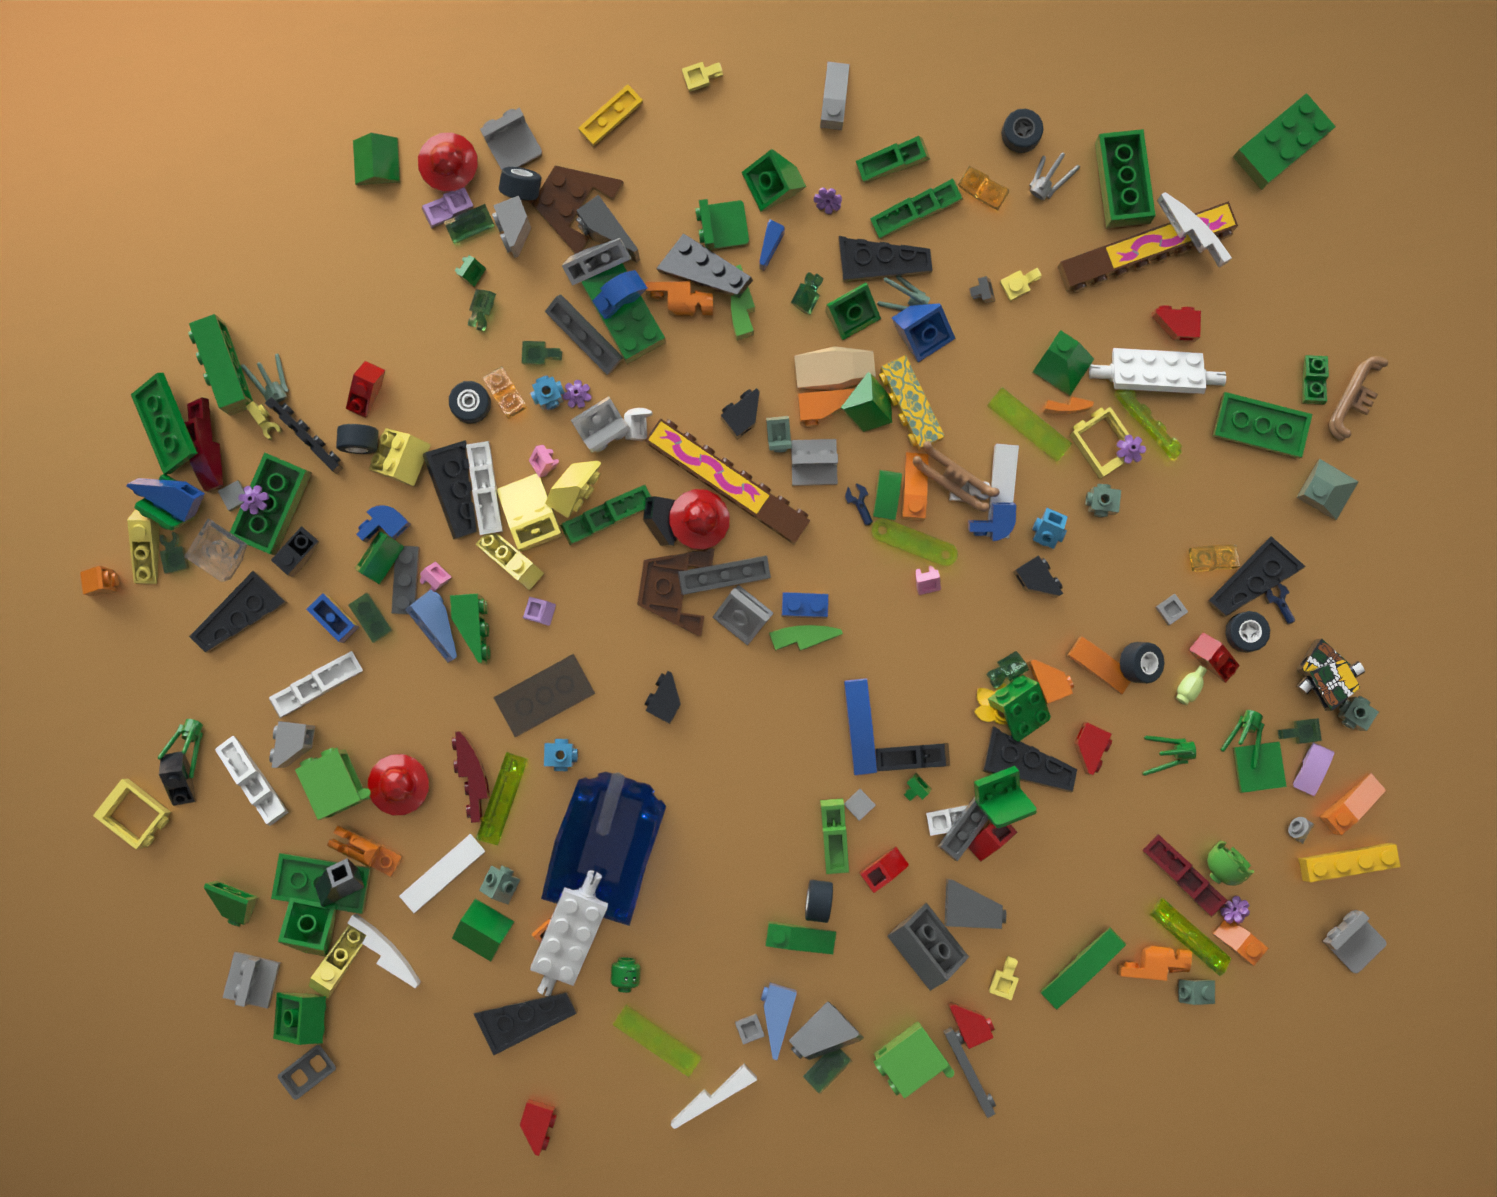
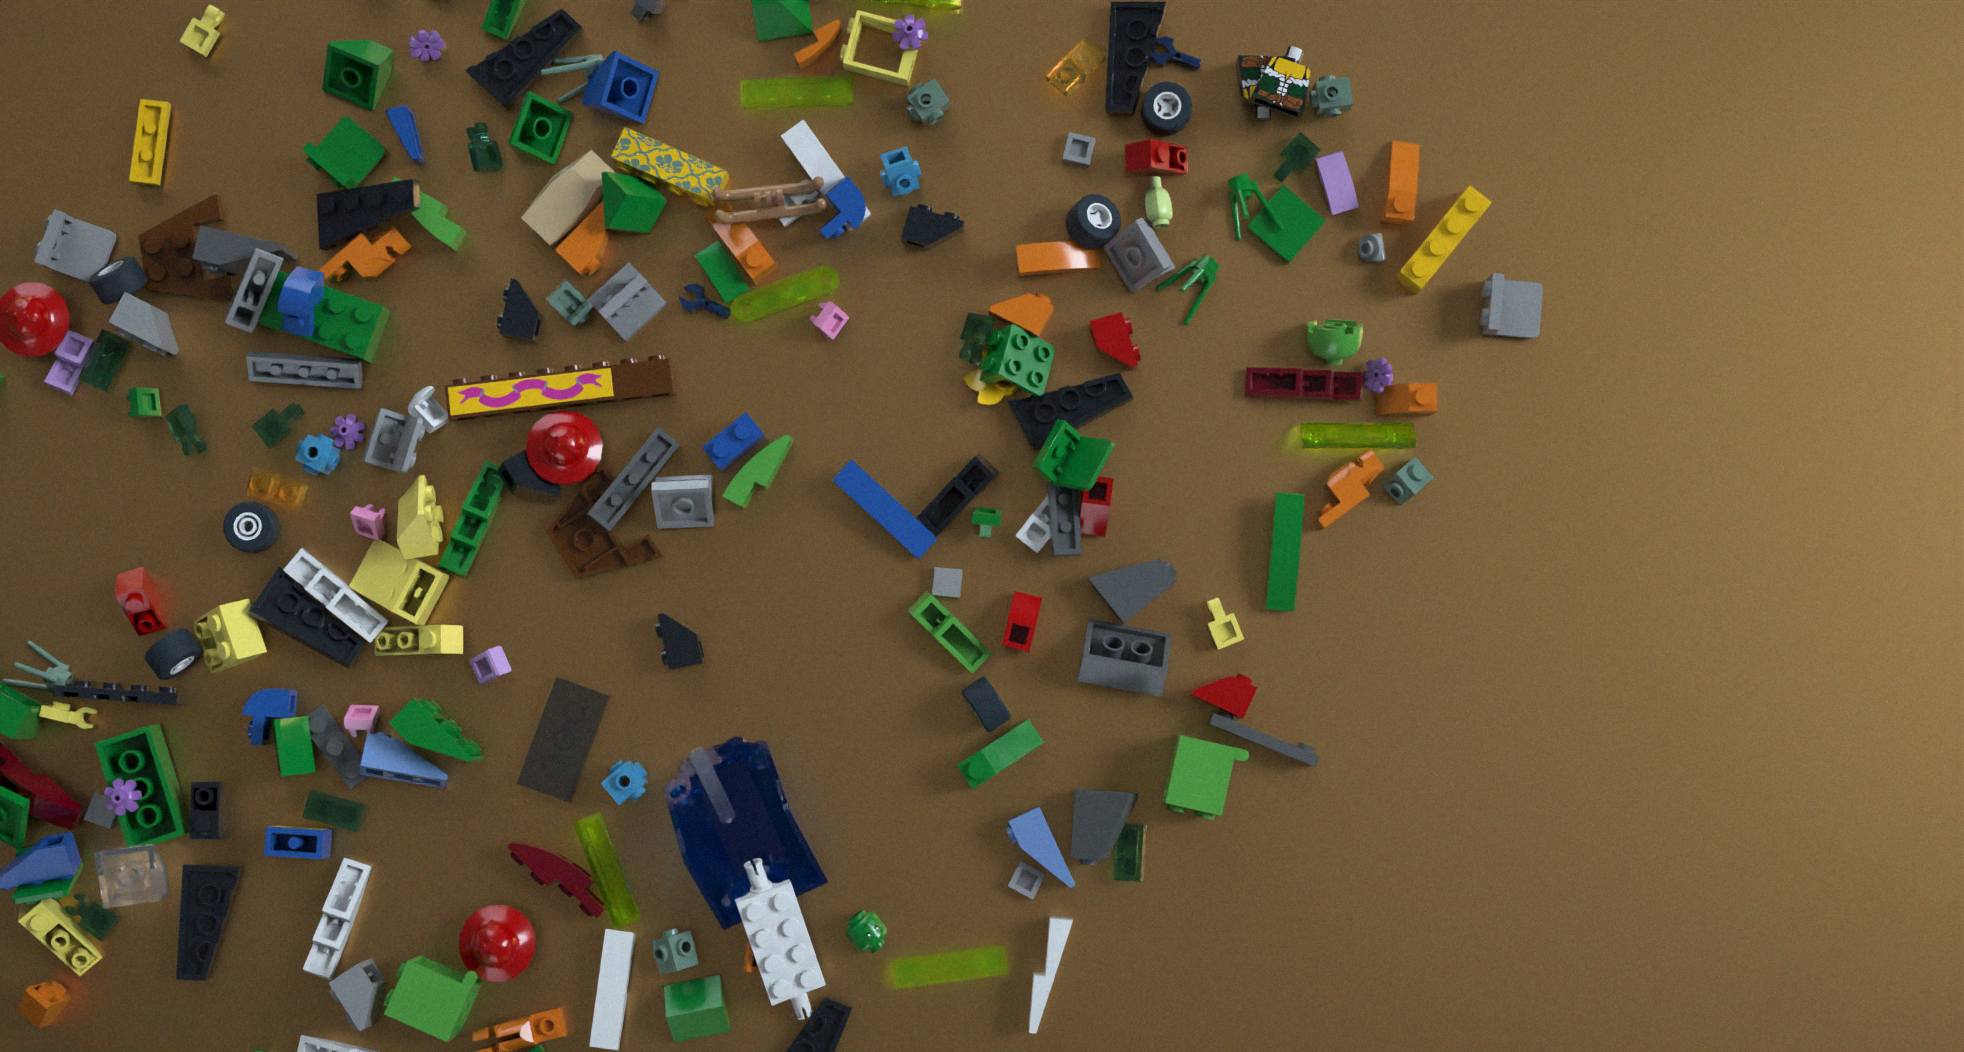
camera: 35 degrees left, 0 degrees up
none -> light grey bracket [1103,217,1175,294]

